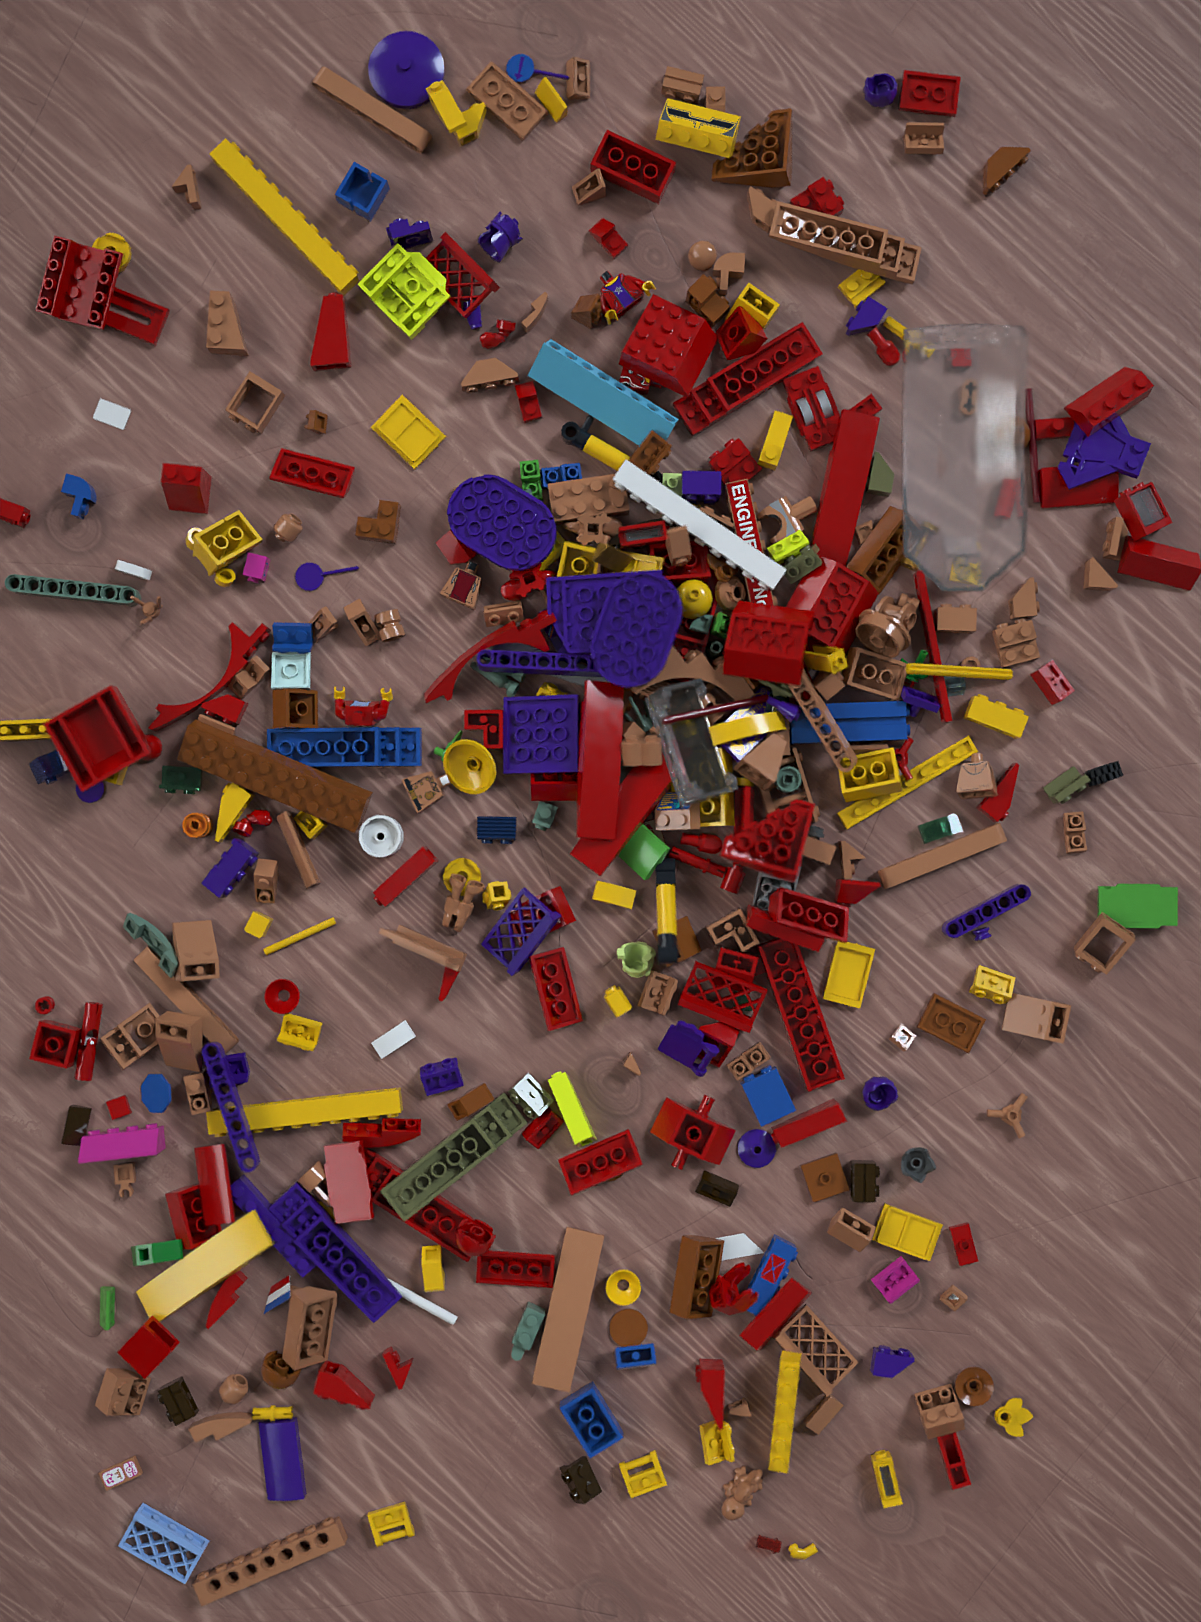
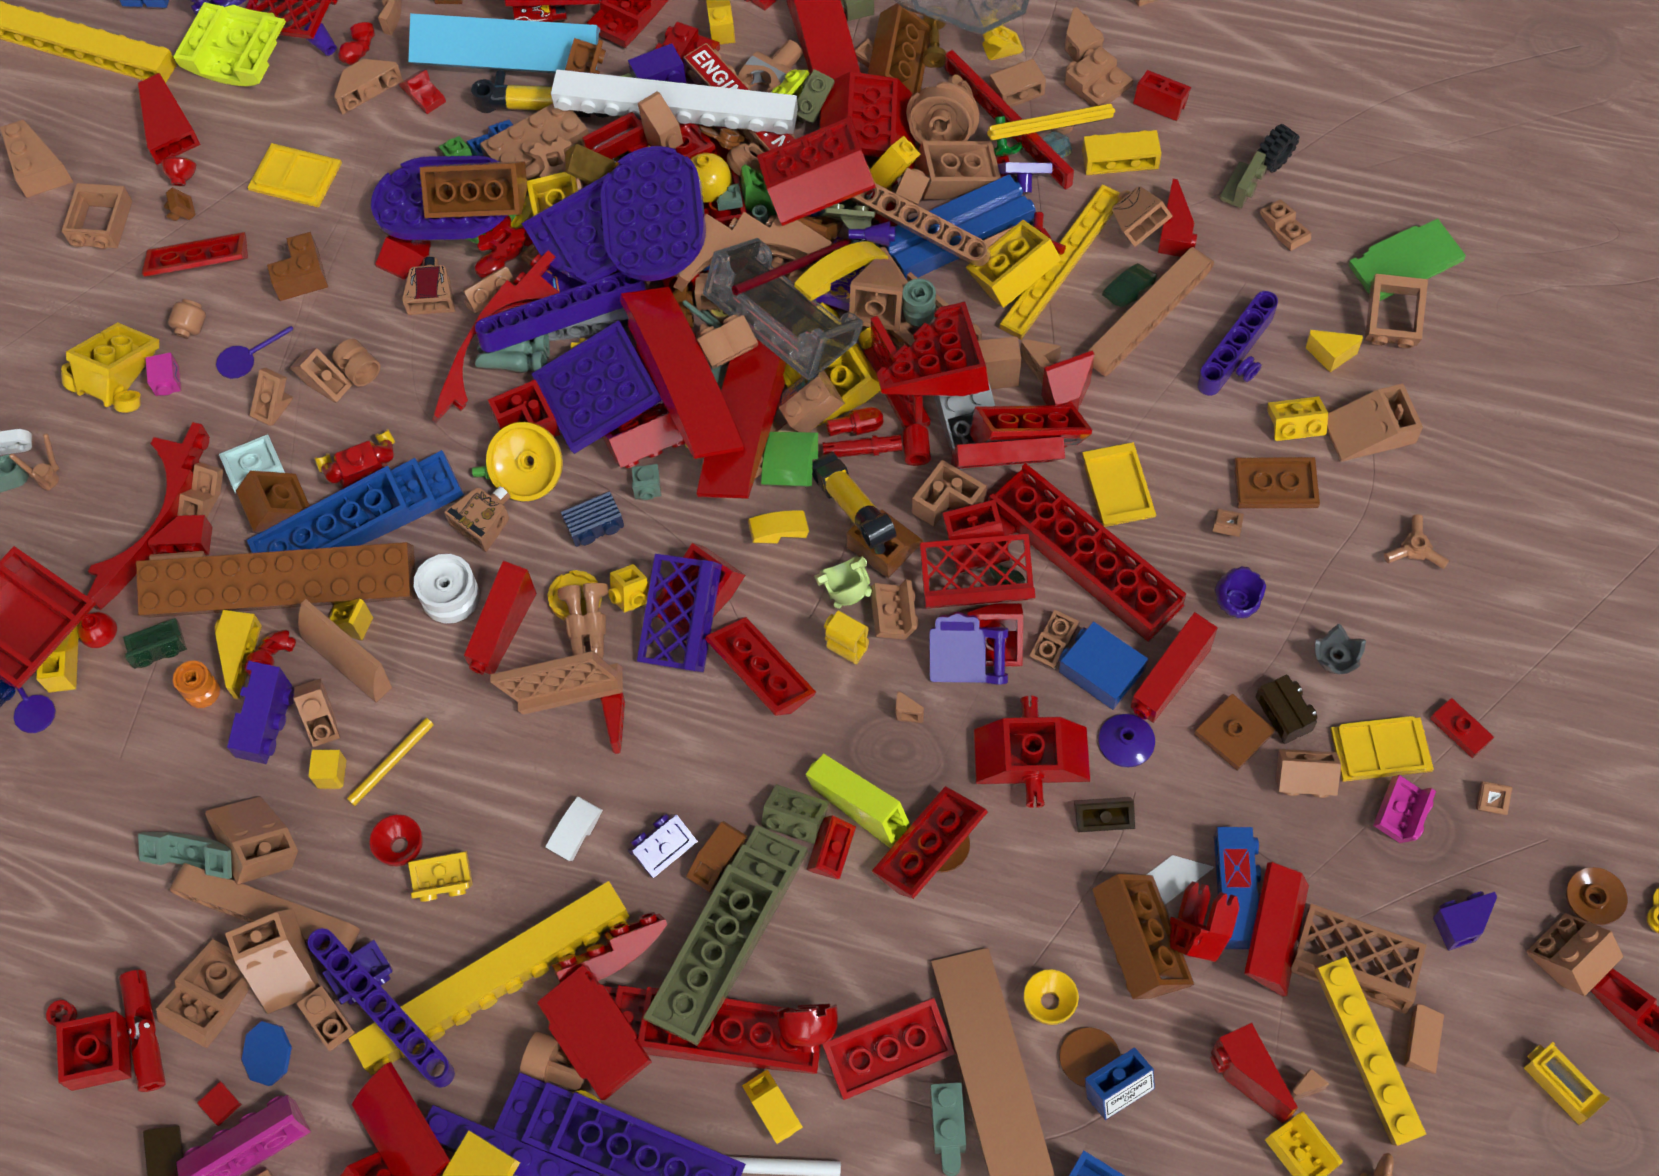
camera: 25 degrees left, 25 degrees down
red slope [161,463,212,514] -> none
blue bracket [272,622,314,654] -> none
none -> red brick [161,157,197,186]
none -> dark orange slope [419,161,527,218]
none -> yellow slope [1306,330,1363,372]

